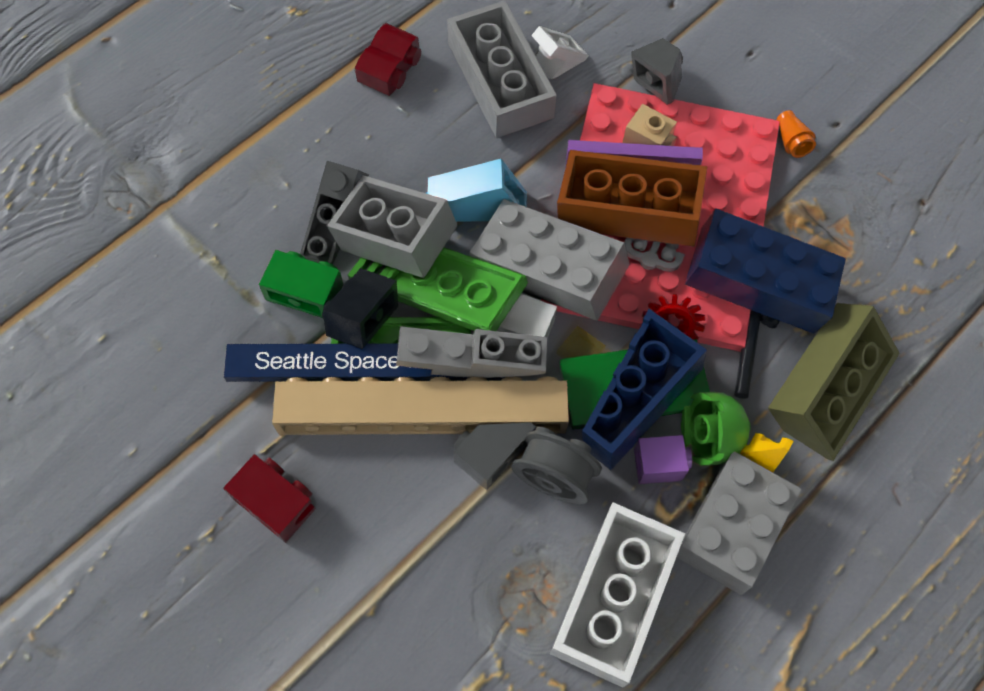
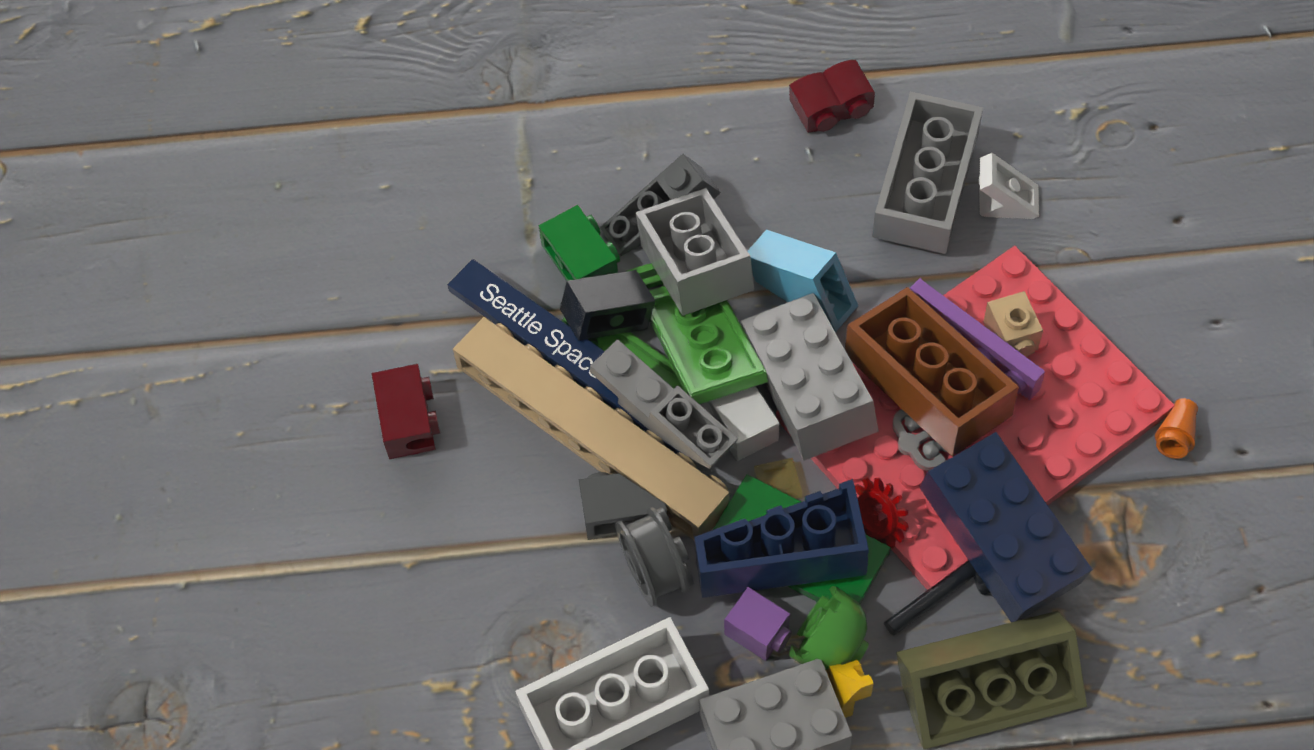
camera: 45 degrees right, 5 degrees down
dark grey slope [631,38,683,105] -> none

